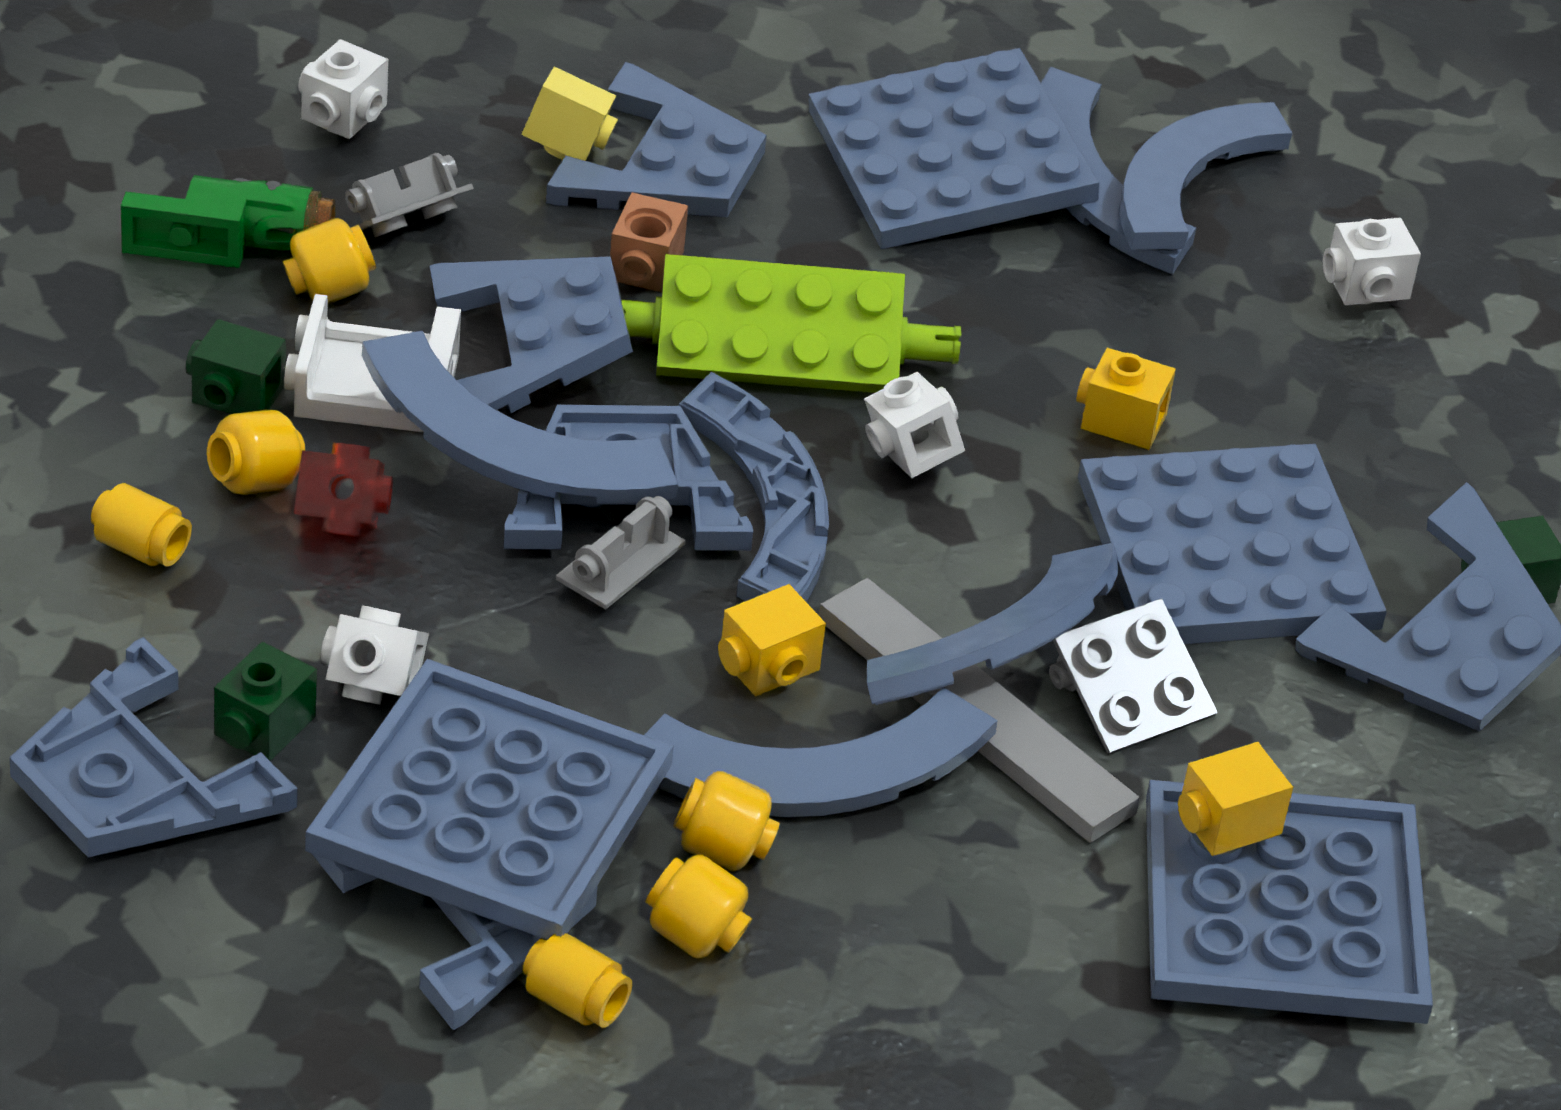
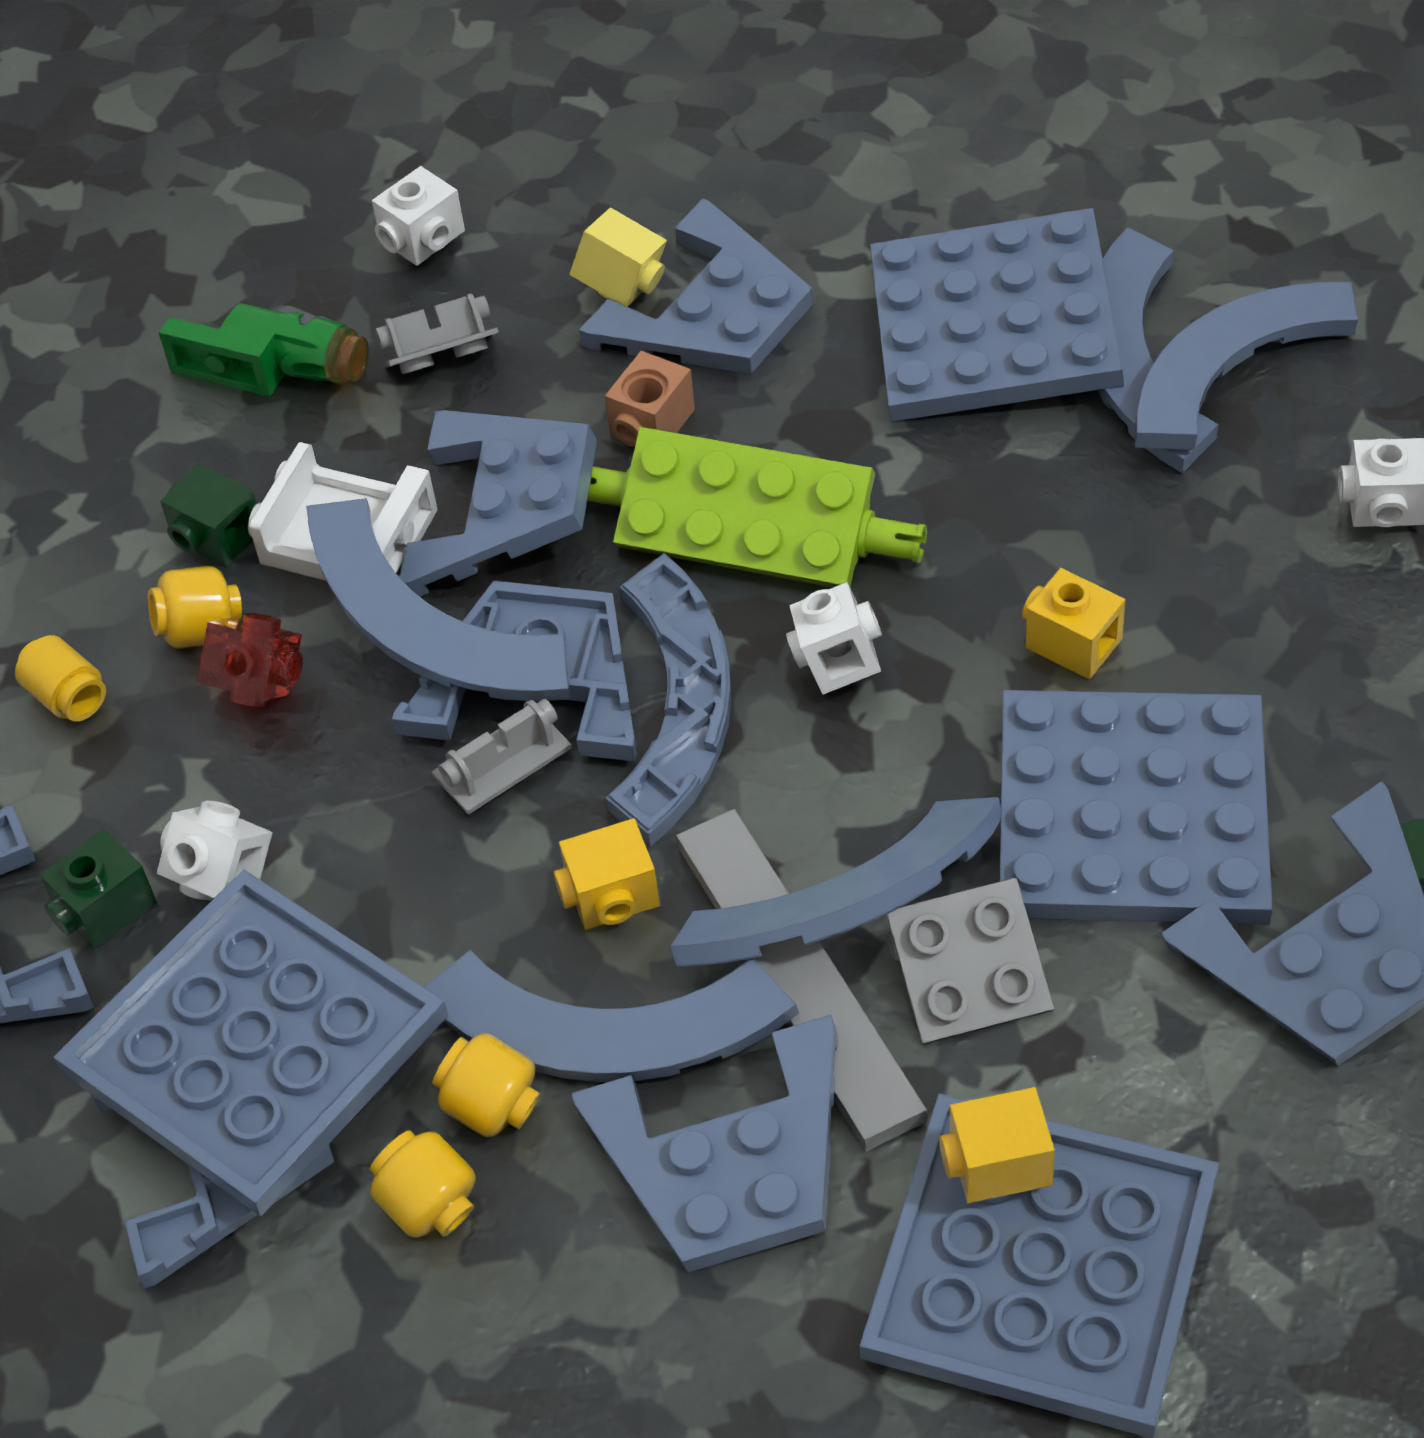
camera: 25 degrees right, 10 degrees up
yellow head [283,218,376,305] -> none
yellow brick [523,933,632,1028] -> none
none -> sand blue wing [571,1014,838,1273]

